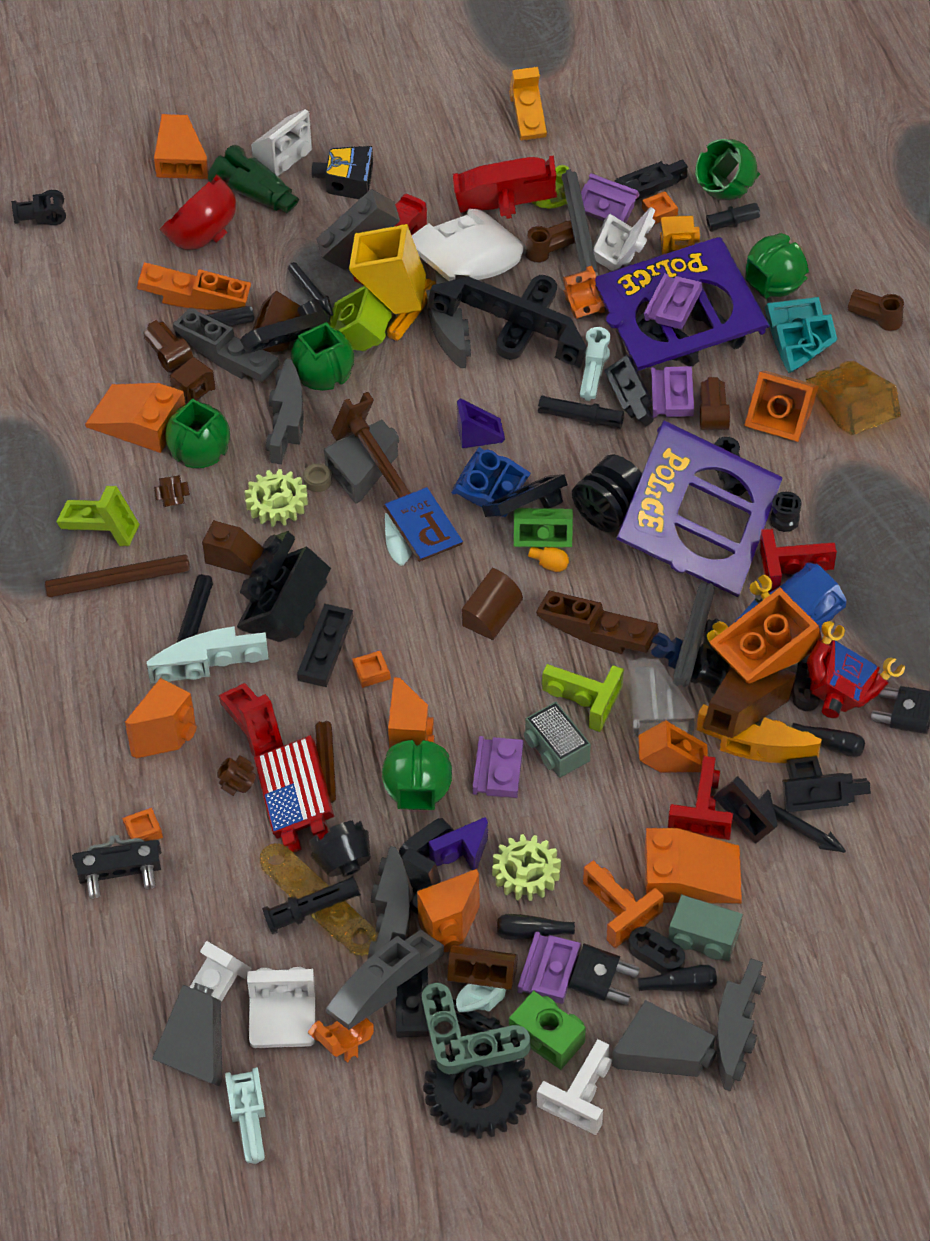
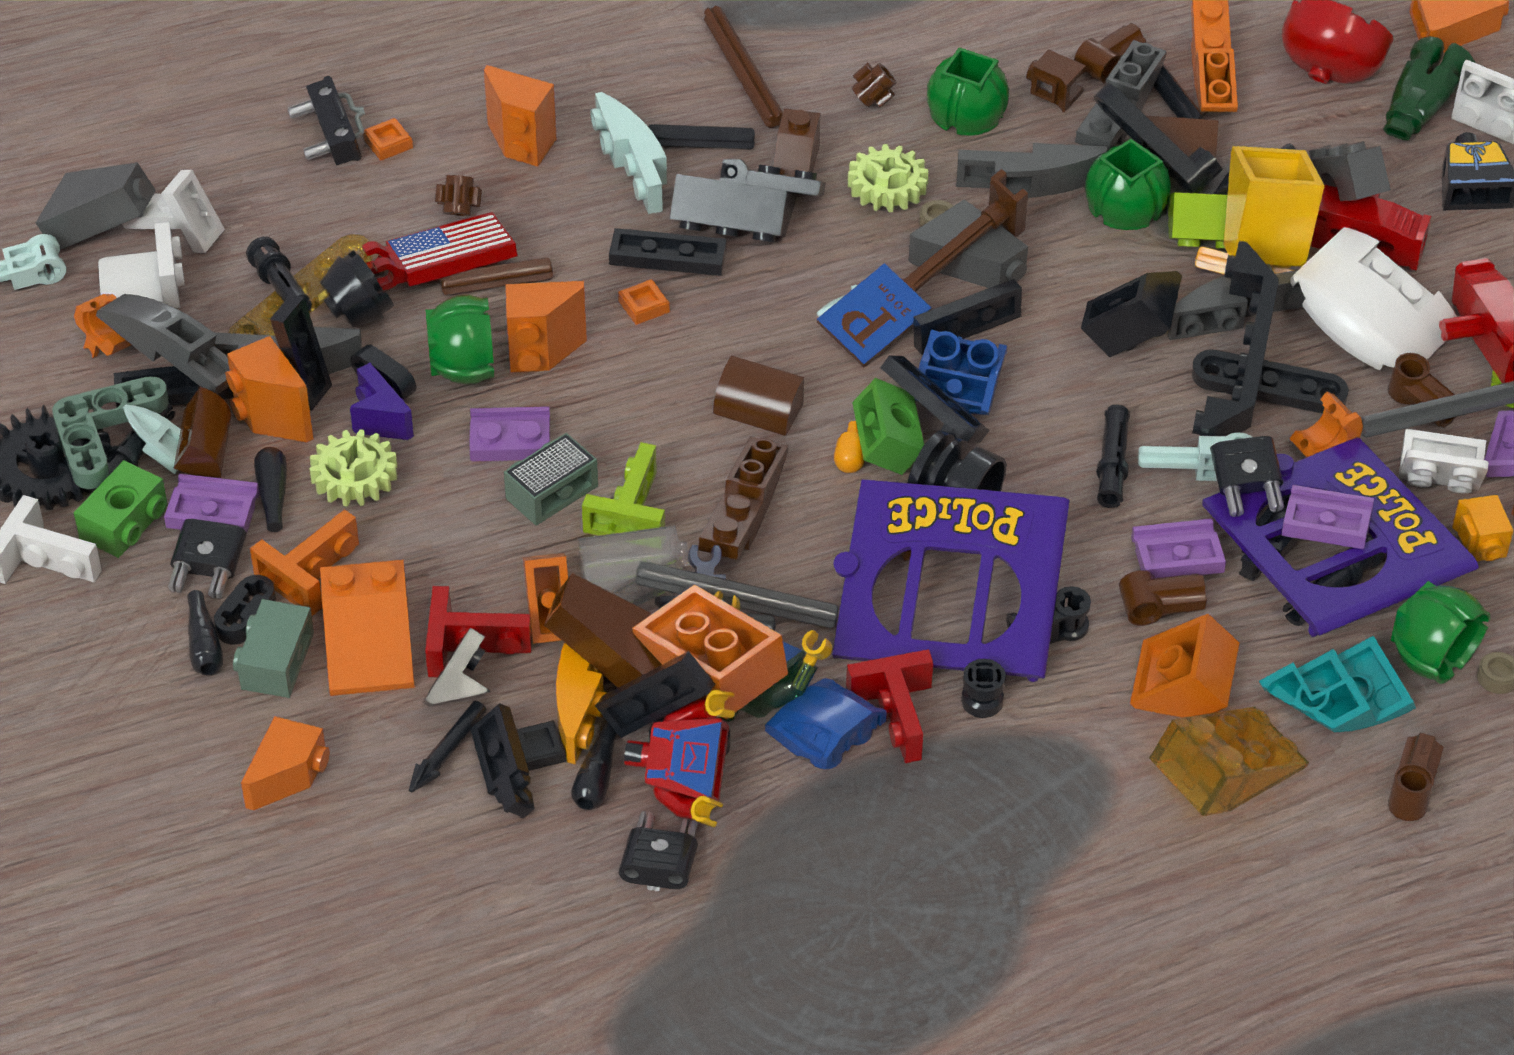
camera: 80 degrees right, 5 degrees down
lime bracket [56,486,140,546] -> none
orange slope [85,383,185,453] -> none
red bracket [218,683,283,757] -> none
dark purple slope [457,398,505,449] -> none
black hinge [604,355,655,427] -> none
dark grey slope [612,1000,717,1077] -> none
dark grey slope [716,958,766,1091] -> none
none -> orange slope [241,716,330,810]
none -> black plate [595,651,715,738]
none -> black plate [913,279,1022,355]
none -> black slope [1081,271,1182,357]
none -> black piece [1210,436,1284,517]

